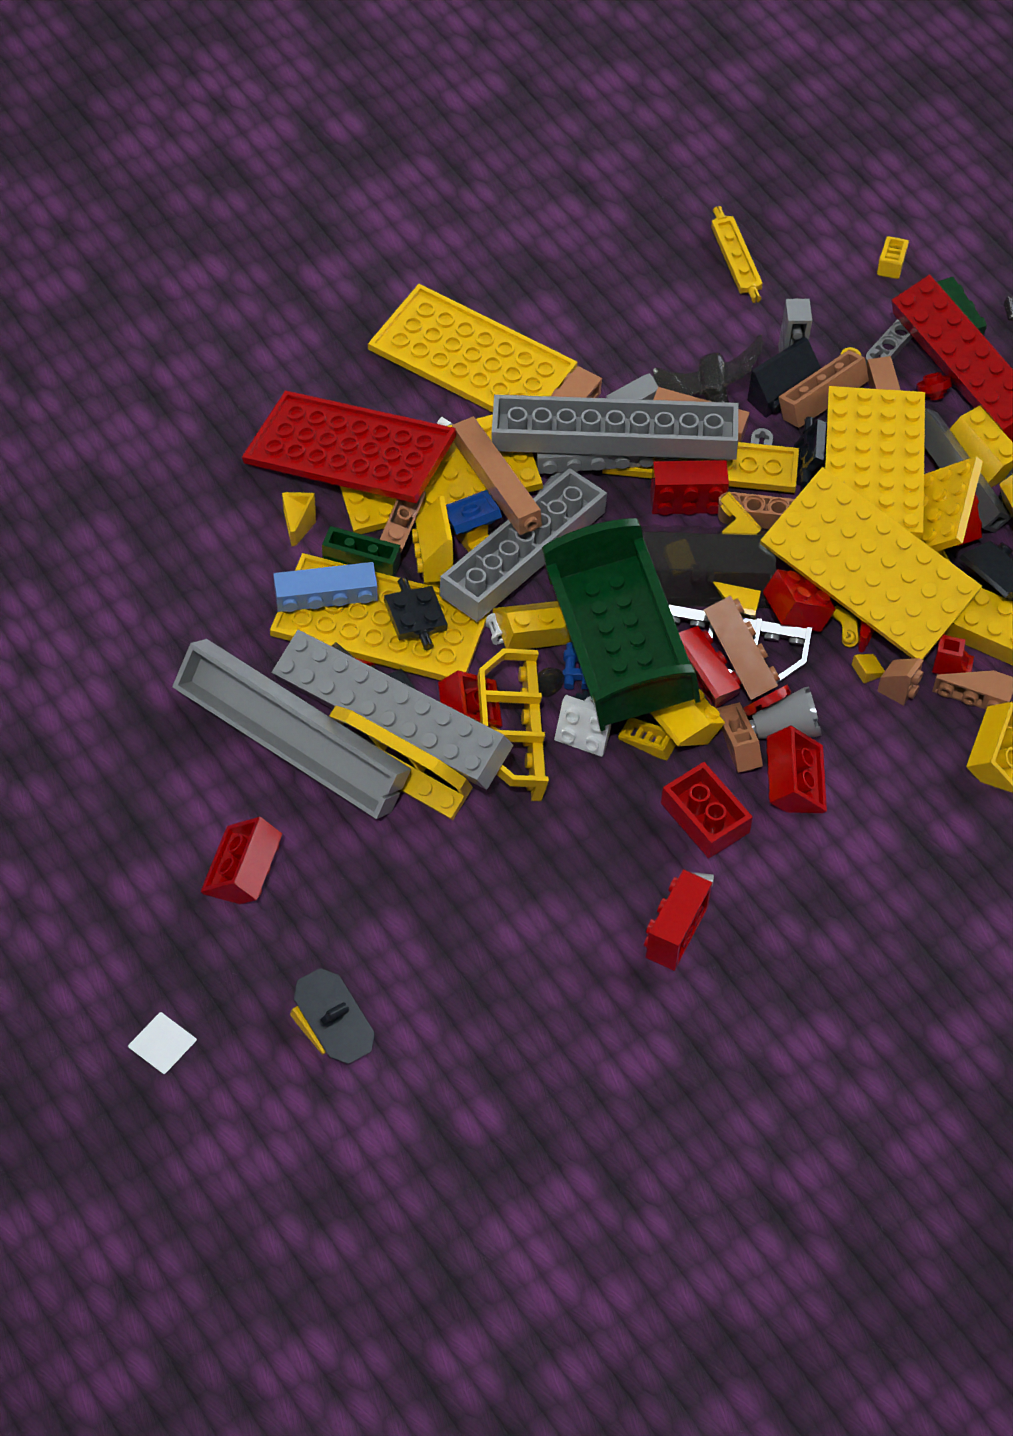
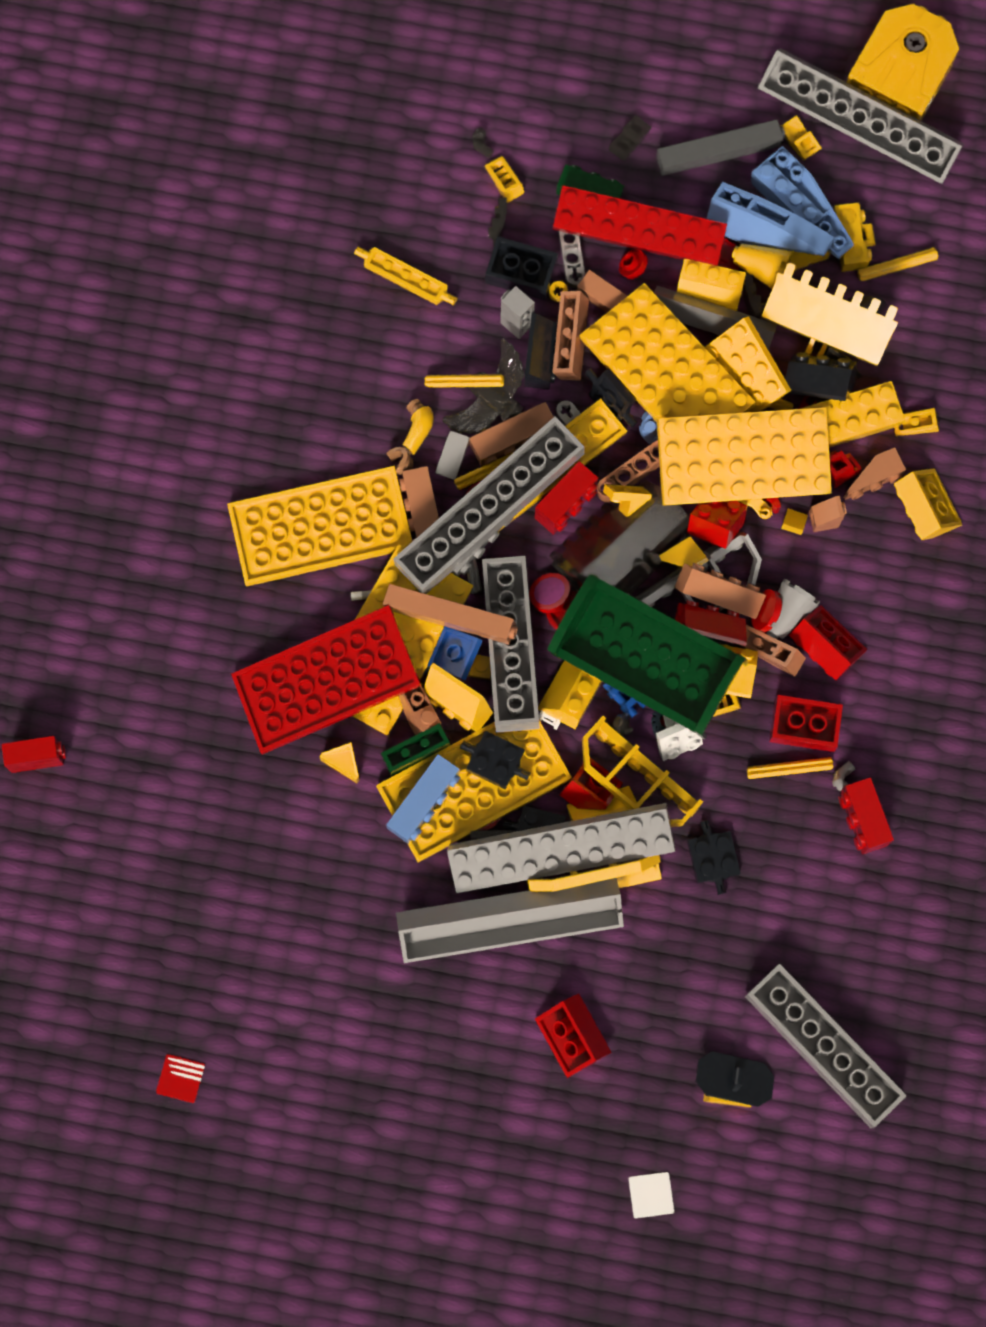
camera: 45 degrees left, 20 degrees up
none -> red brick [1,736,67,773]
none -> piece [386,399,434,475]
none -> yellow axle [425,374,505,387]
none -> clear smoke arm [472,128,494,158]
none -> black brick [485,236,558,300]
none -> clear smoke slope [488,198,507,246]
none -> black plate [687,820,741,895]
none -> light grey brick [745,964,906,1128]
none -> yellow axle [747,757,833,779]

